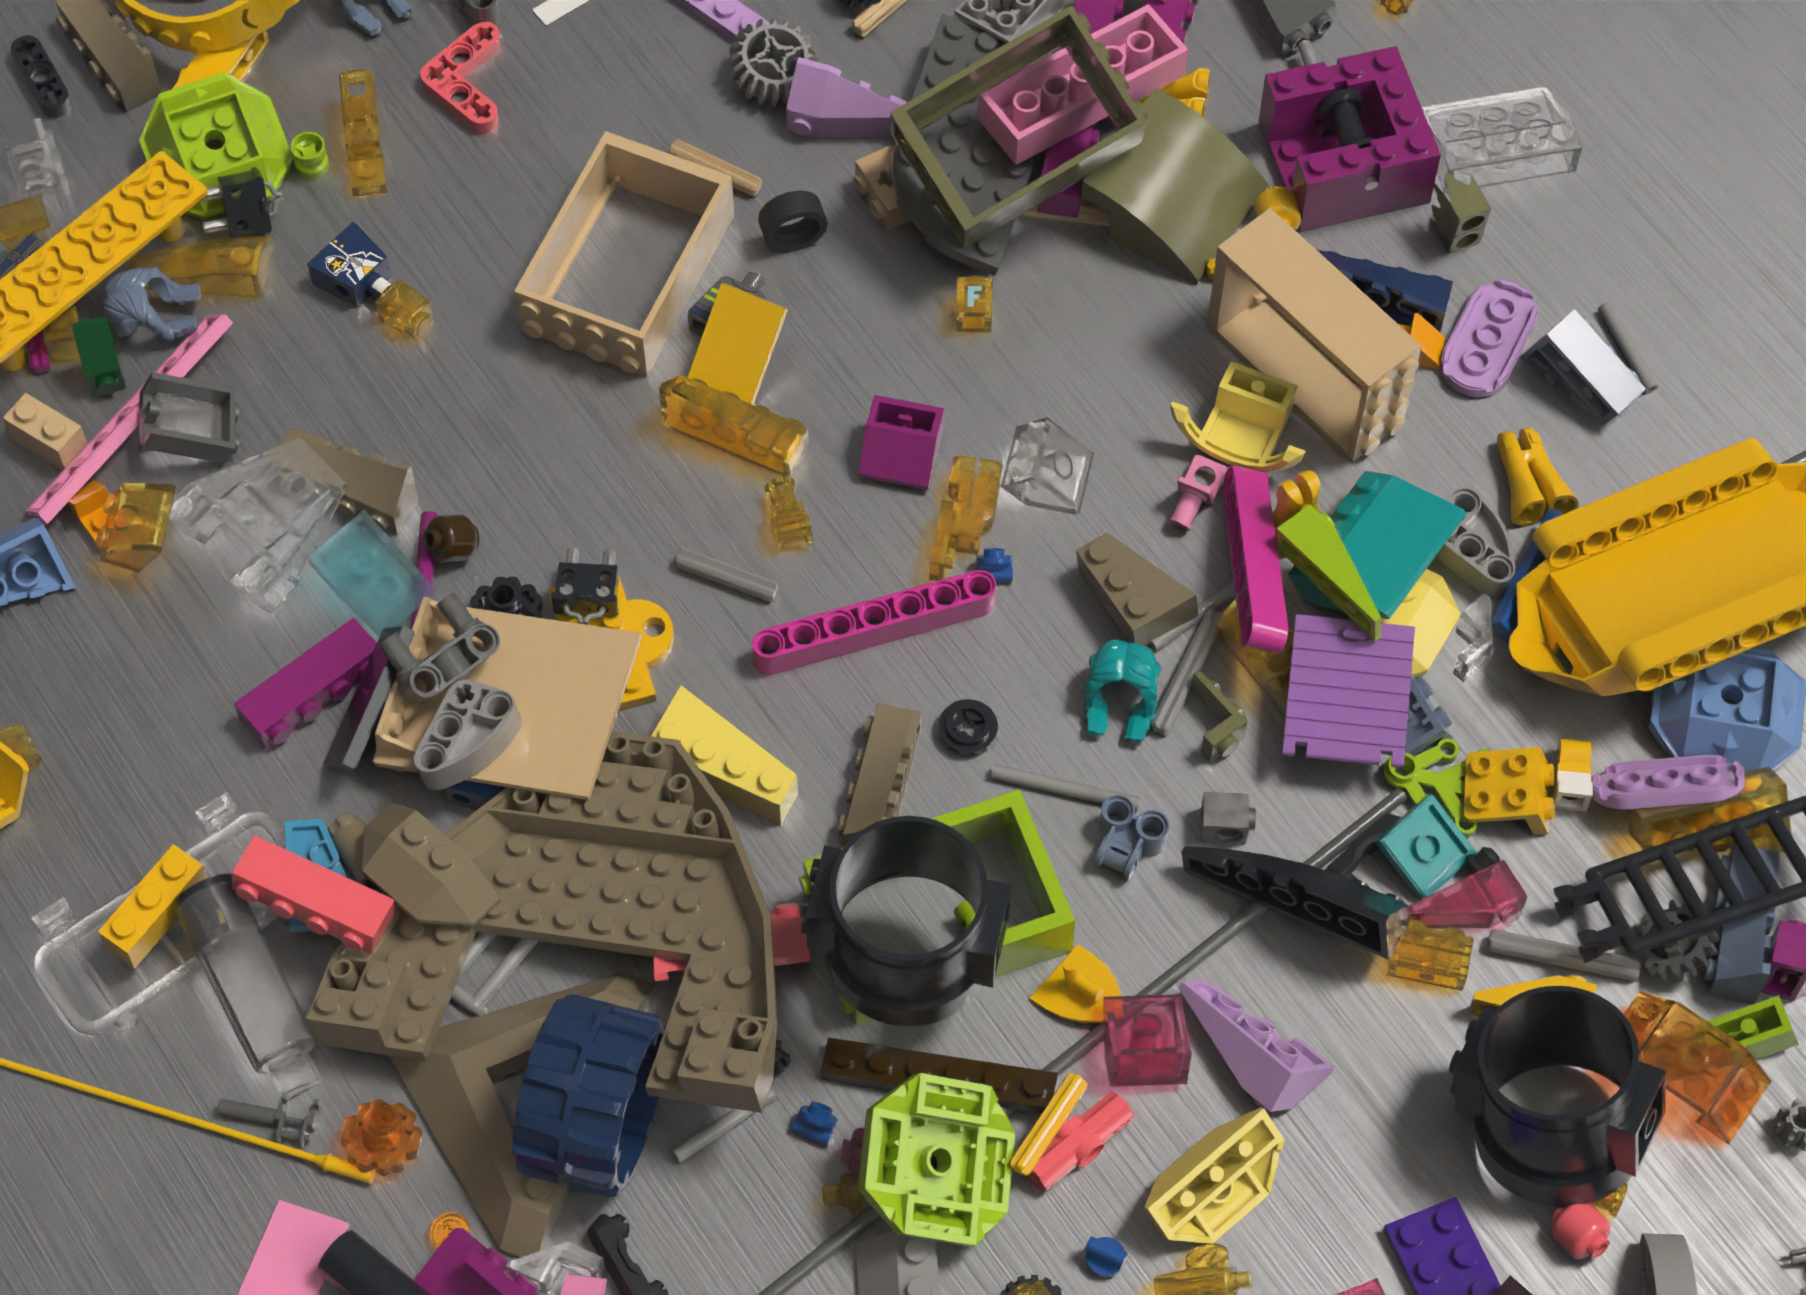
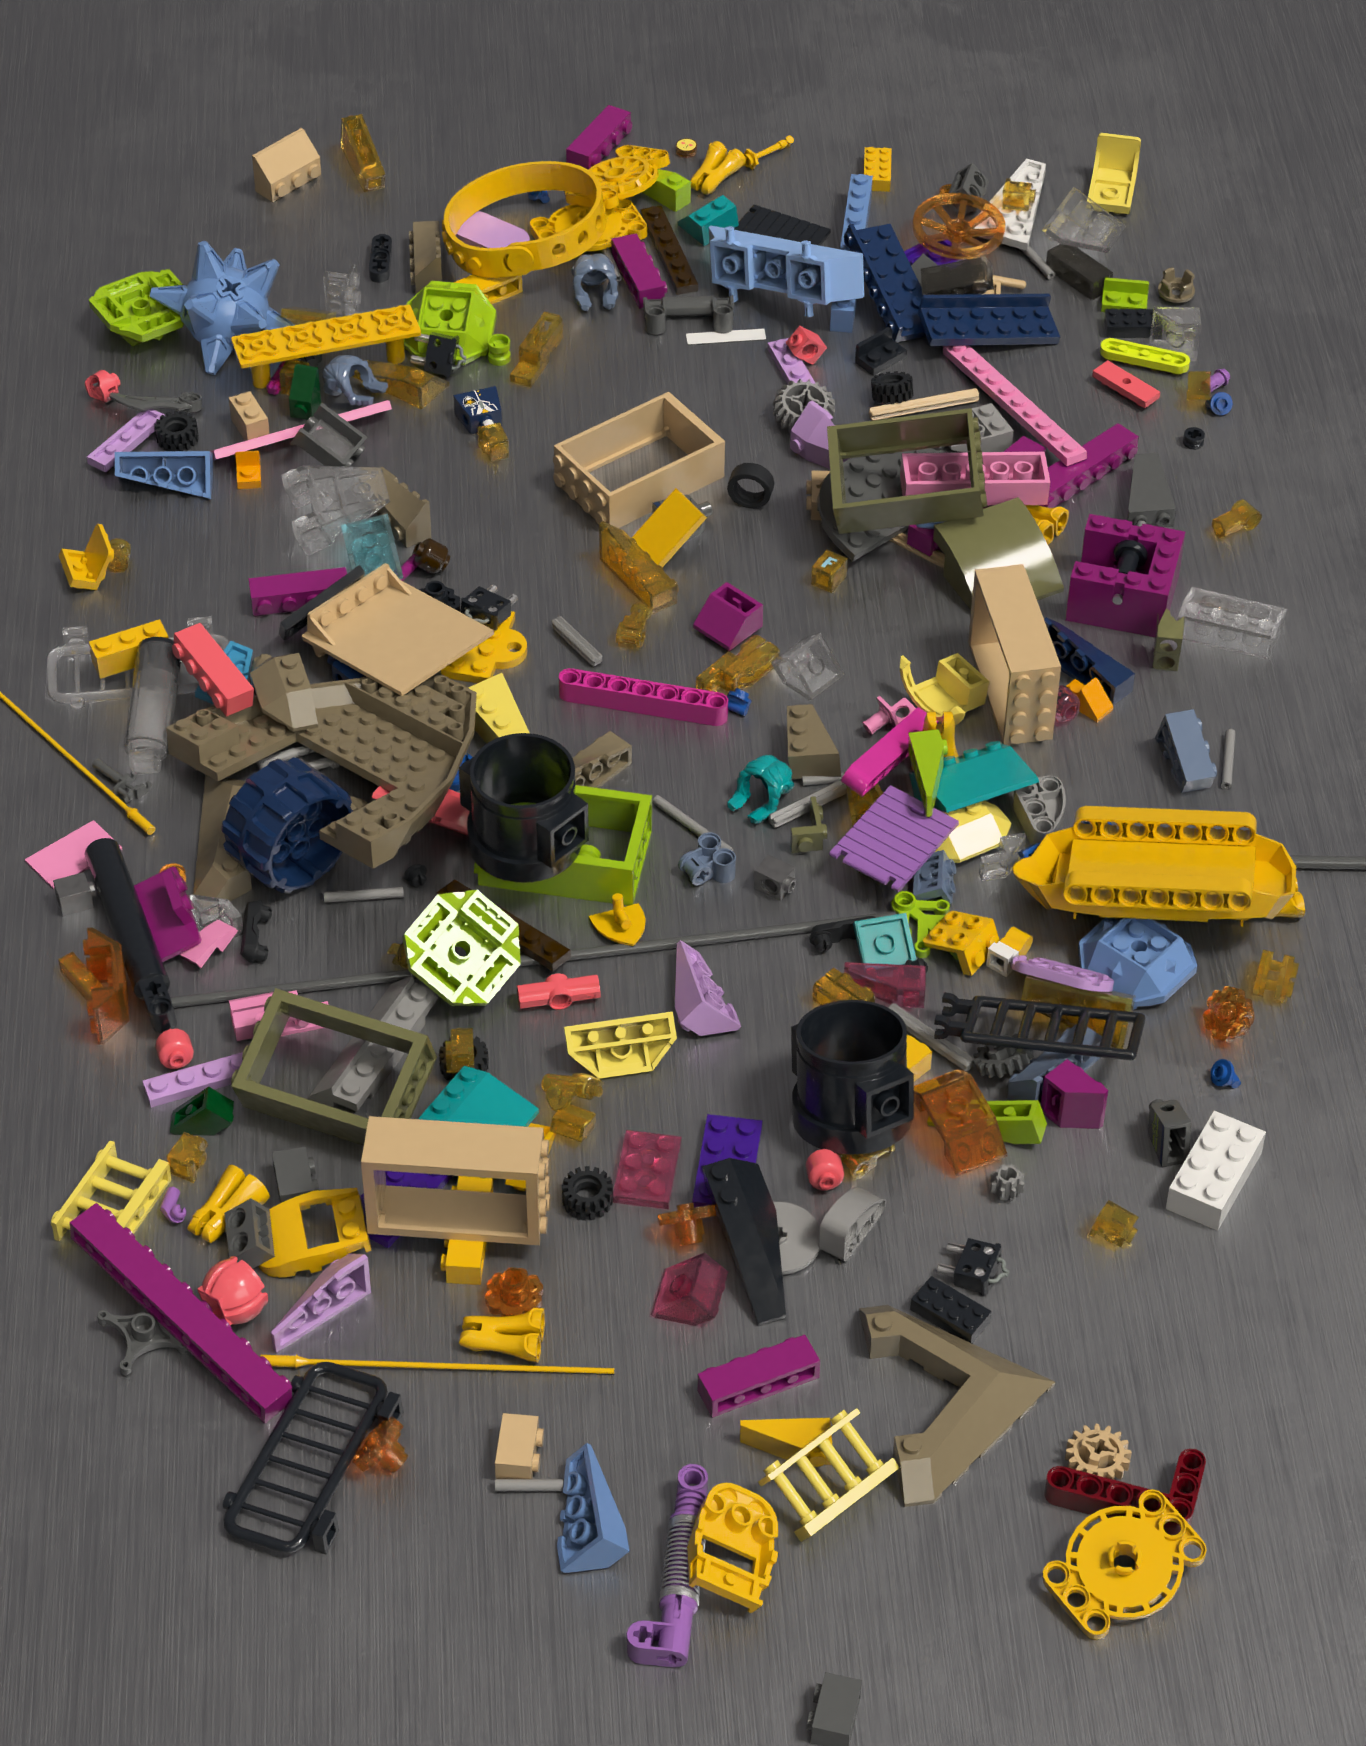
camera: 30 degrees right, 15 degrees down
clear yellow slope [96,483,176,573] -> none
clear orange plant [341,1099,422,1176] -> none
dark grey piece [378,591,500,705] -> none
light grey beam [414,679,522,790] -> none
coral beam [420,22,501,134] -> none
tan axle [669,139,762,196] -> none
blue plate [792,1102,838,1147] -> none
black gear [938,699,998,756] -> none
yellow axle [1010,1073,1087,1176] -> none
blue plate [1085,1236,1128,1277] -> none
clear pink slope [1103,994,1192,1087] -> none
black wedge [1181,846,1409,960] -> none
yellow head [1254,186,1302,231] -> none
lavender tile [1440,280,1538,397] -> none
yellow piece [1497,427,1579,527] -> none

